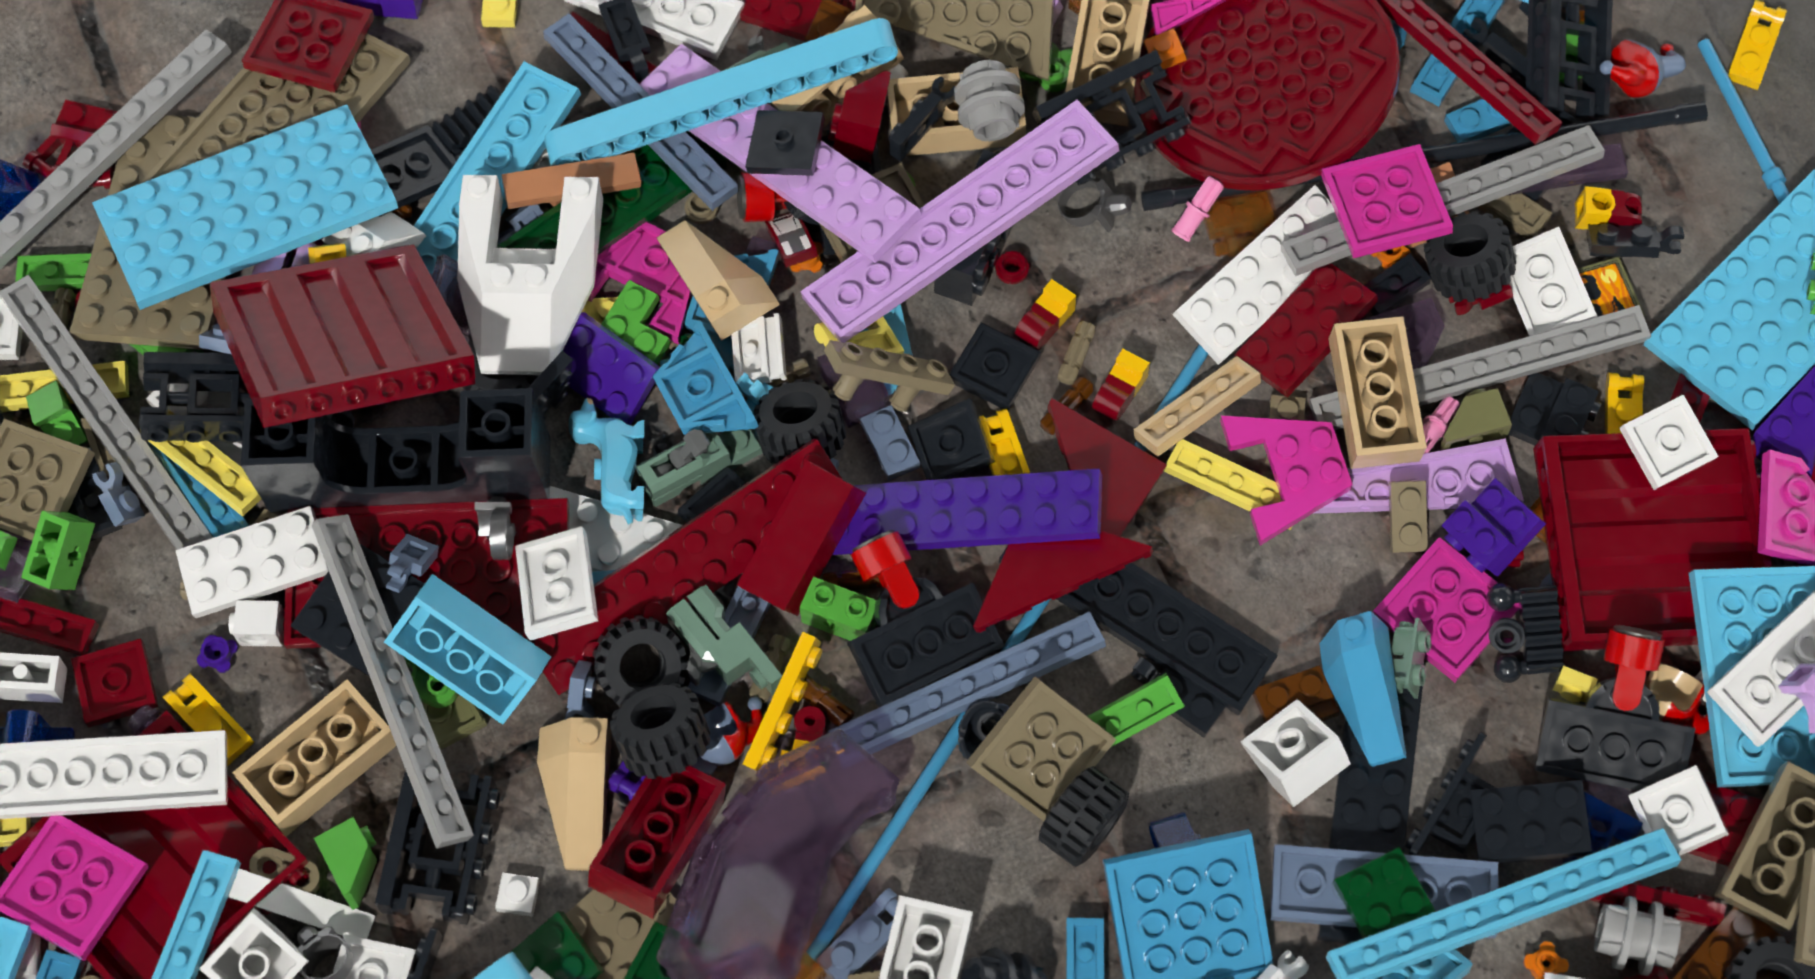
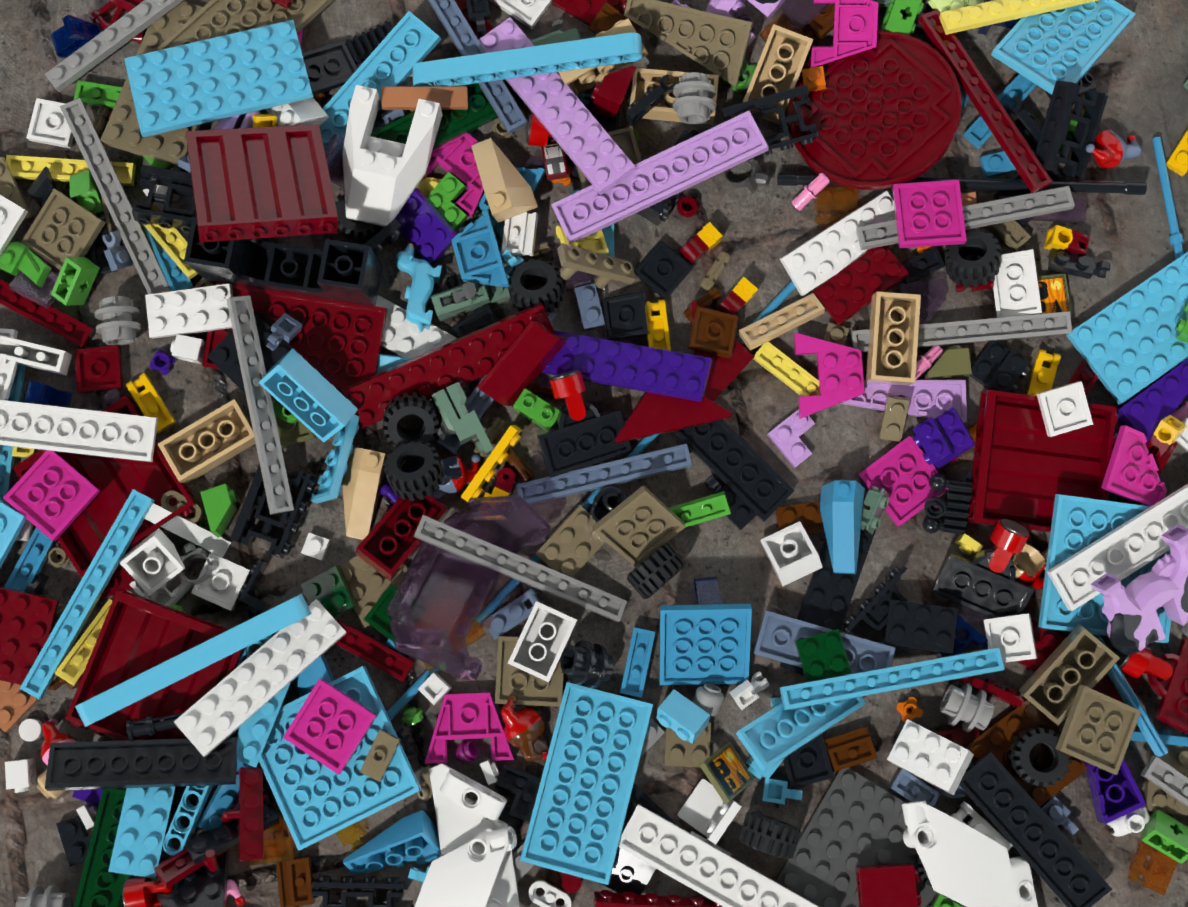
camera: 10 degrees right, 15 degrees up
flat silver piece [475,496,515,560] -> none
white plate [515,526,598,641] -> none
sand blue plate [565,660,597,719] -> none
black plate [745,110,825,176] -> none
none -> light grey piece [94,296,141,345]
none -> medium azure wing [310,415,359,504]
none -> light grey plate [414,515,627,622]
none -> dark tan plate [535,505,605,578]
none -> reddish brown tile [688,306,738,359]
none -> lavender plate [767,409,815,468]

